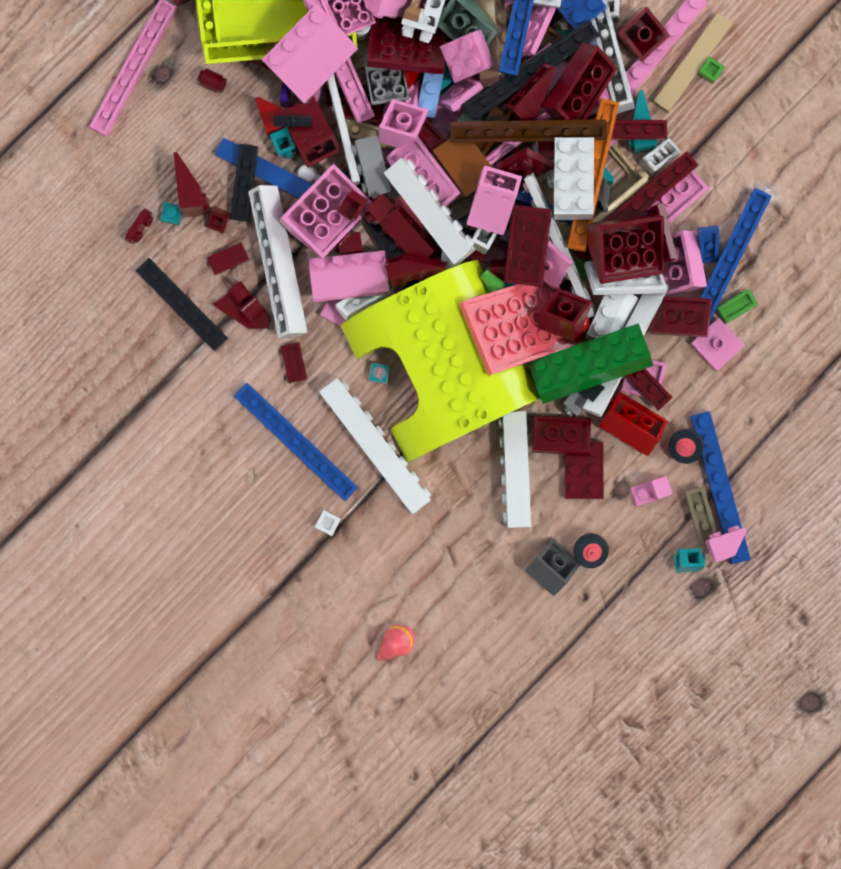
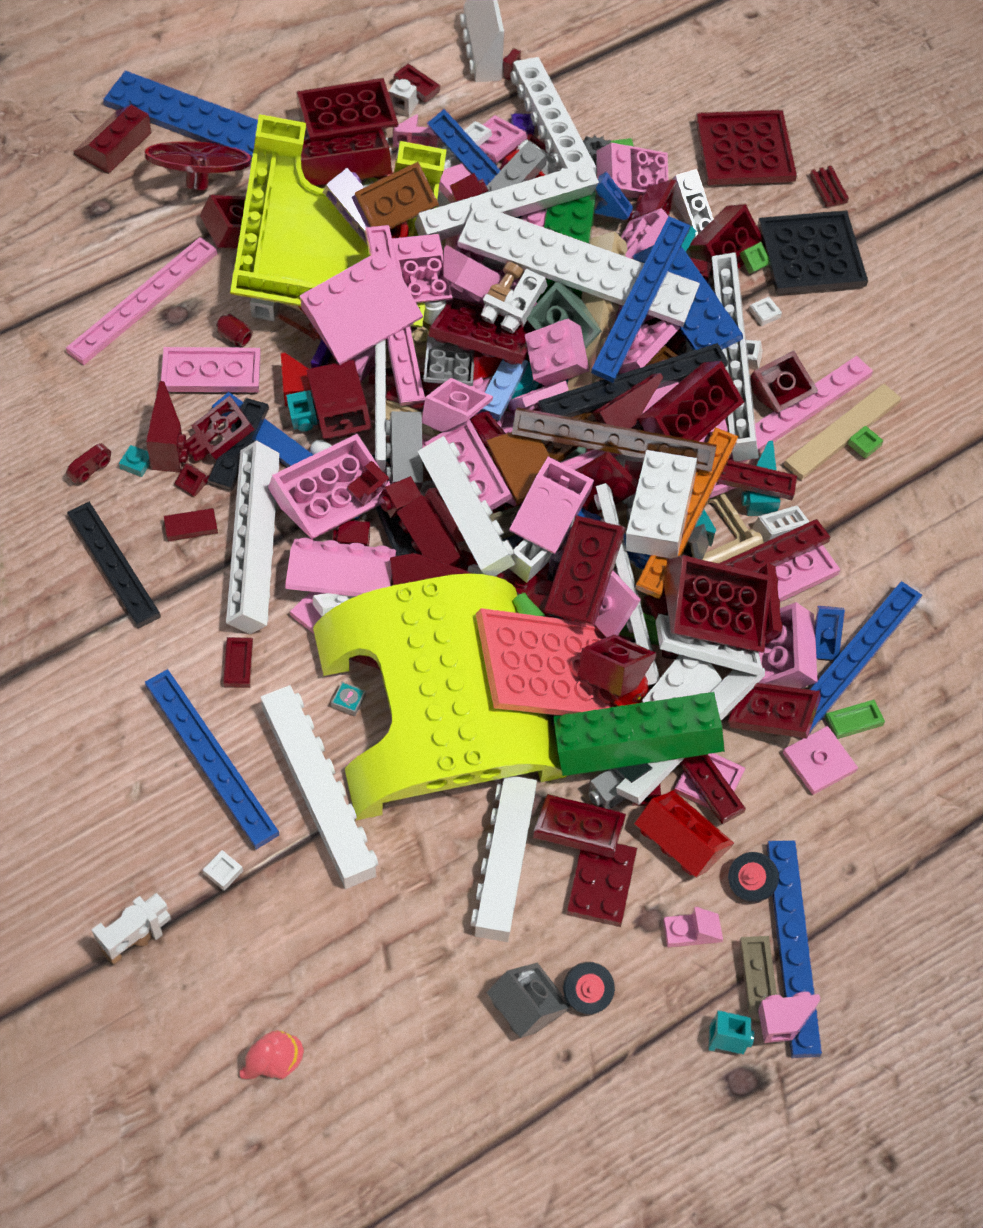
camera: 10 degrees right, 25 degrees down
dark red panel [213,281,271,329] -> none
black axle [273,113,312,129] -> none
none -> white hips [92,893,171,966]
none -> bright pink plate [161,347,261,392]
none -> dark red piece [185,396,255,461]

